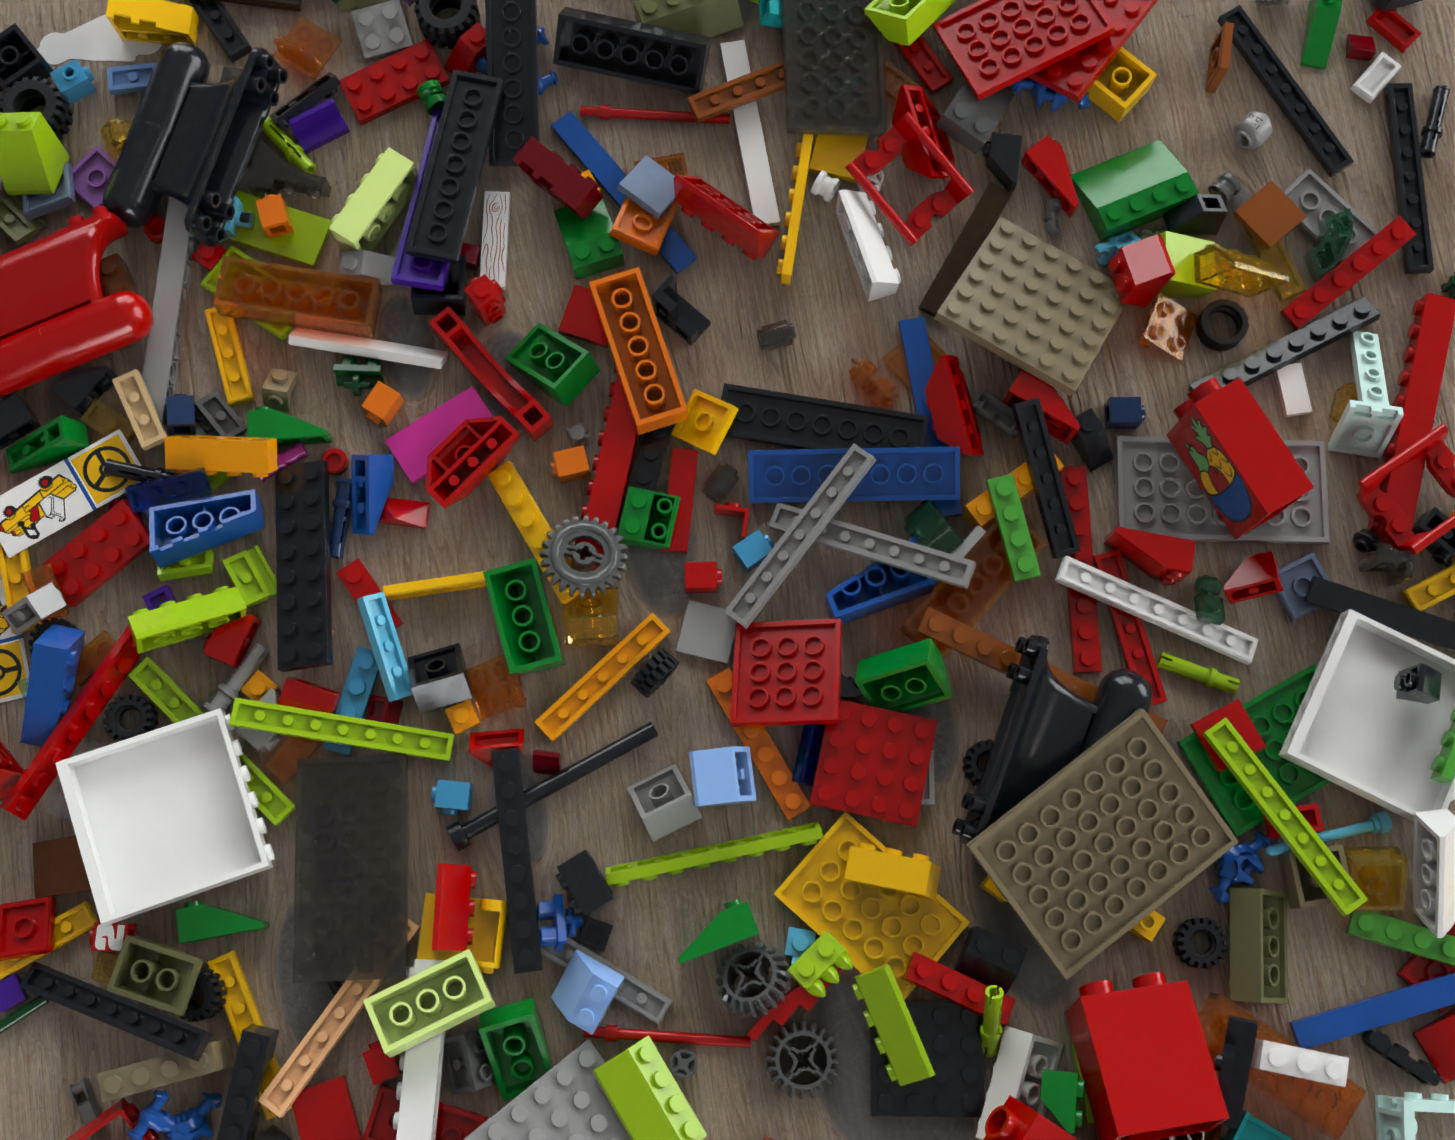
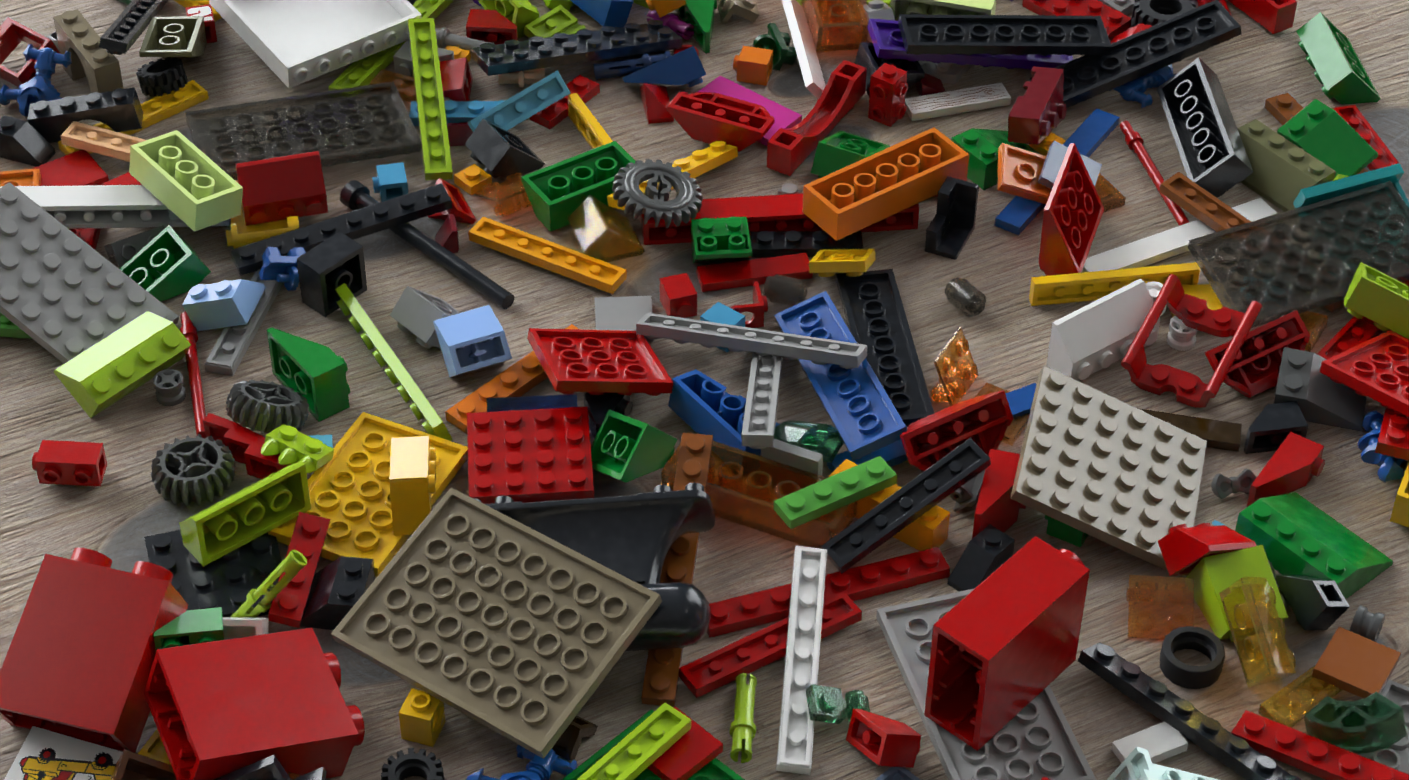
camera: 75 degrees right, 35 degrees down
green slope [176,900,270,943] -> none
orange brick [550,445,591,484] -> none
black tile [578,917,614,952] -> none
black tyre [630,648,679,698] -> none
red slope [1104,526,1196,585] -> none

